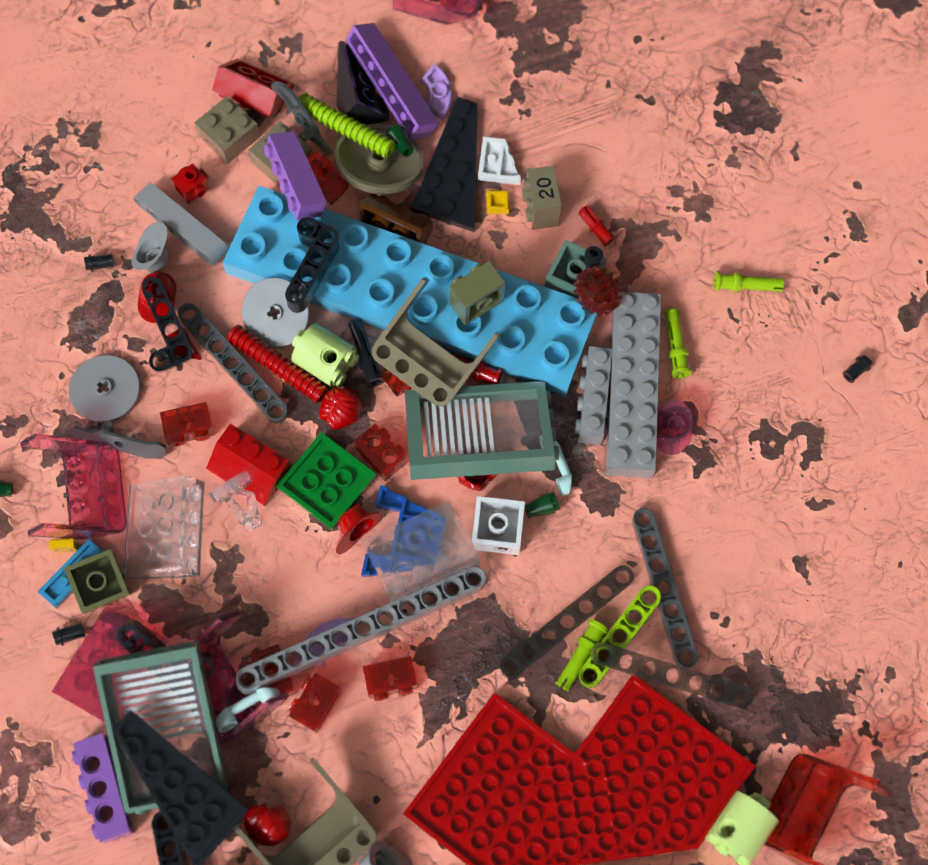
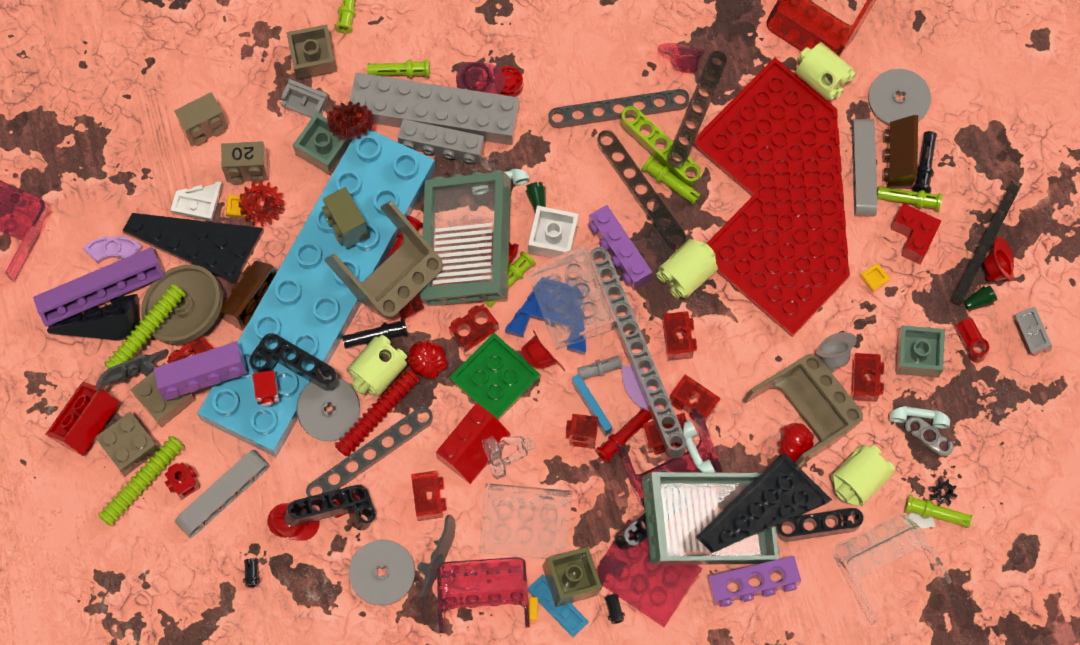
camera: 80 degrees left, 0 degrees up
light grey piece [131,222,169,273] -> none
dark green cone [386,125,414,157] -> none
red axle [578,205,616,247] -> none
black pin [584,246,603,271] -> none
none -> lime piece [98,436,184,527]
none -> dark tan brick [174,92,228,147]
none -> clear red gear [239,181,284,227]
none -> red brick [252,370,280,406]
none -> light grey hinge [281,79,329,118]
none -> dark tan brick [286,24,337,79]
none -> lime pin [483,251,536,308]
none -> red wheel [494,66,524,97]
none -> clear red brick [566,413,598,449]
none -> dark azure tile [571,374,612,437]
none -> light grey pin [577,355,622,380]
none -> medium lavender brick [588,205,652,291]
none -> red pin [595,408,652,464]
none -> yellowish green cylinder [656,239,718,299]
none -> clear pink piece [658,43,705,73]

